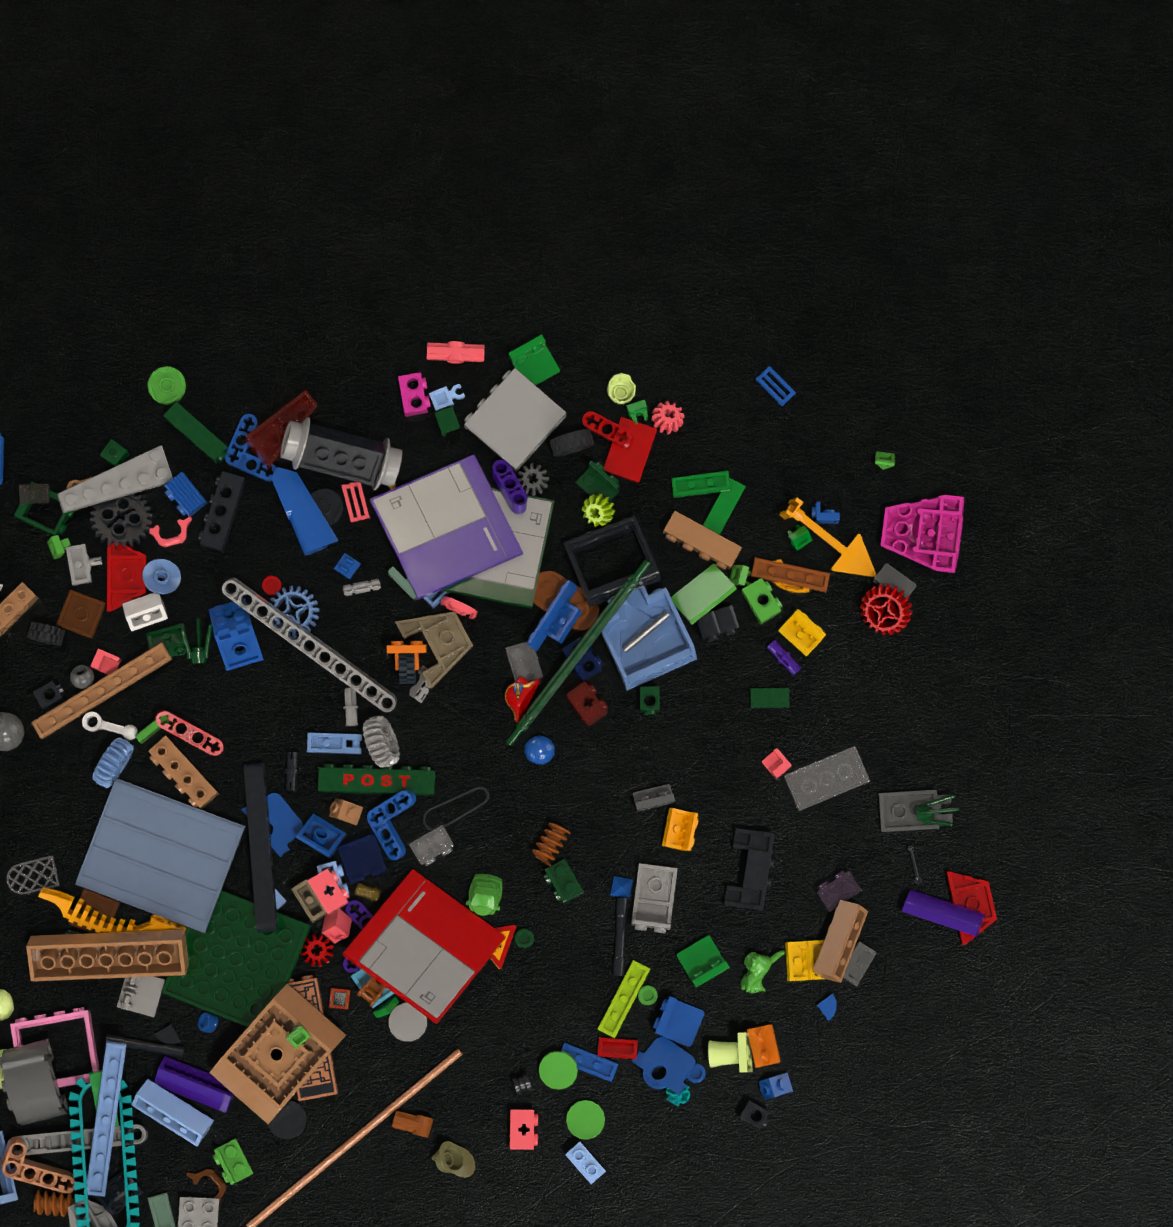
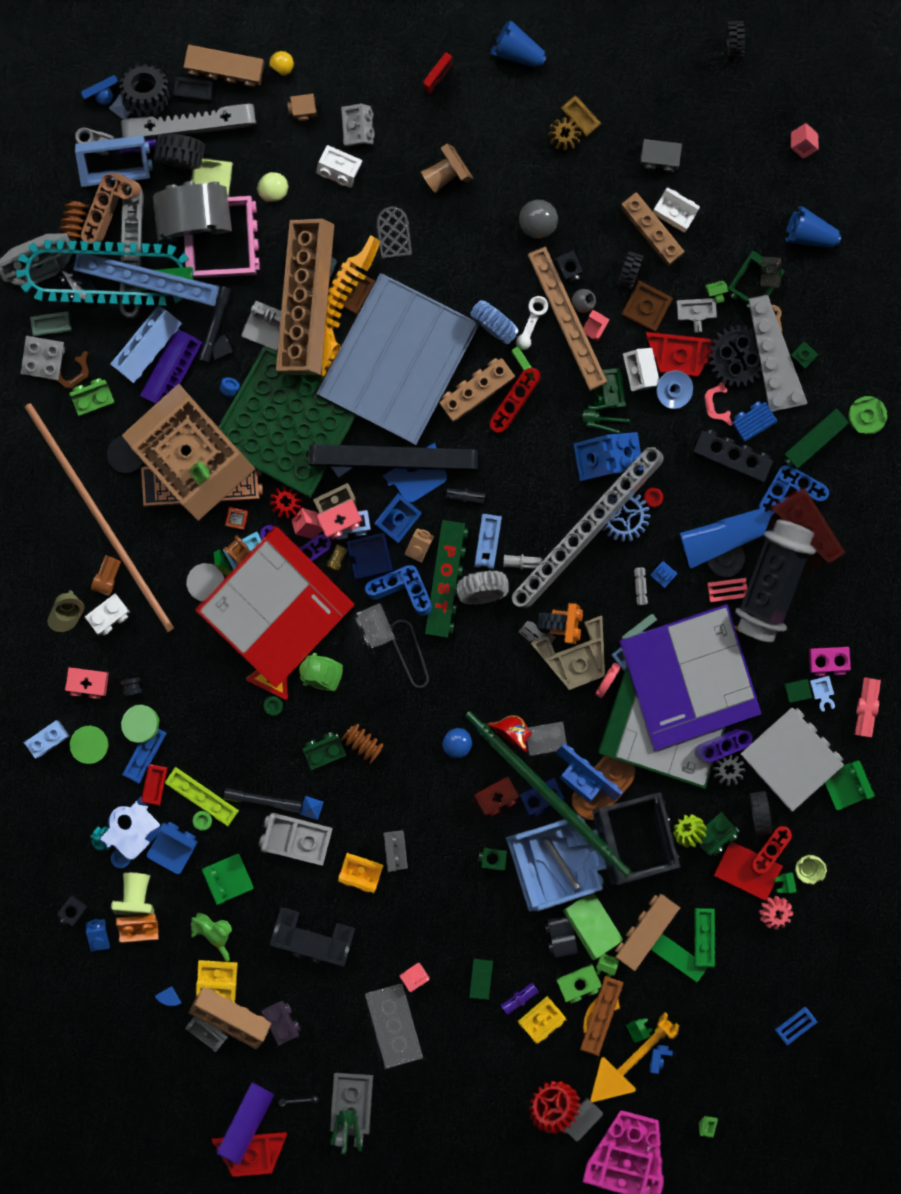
camera: 100 degrees right, 5 degrees up
none -> white bracket [85,594,130,635]

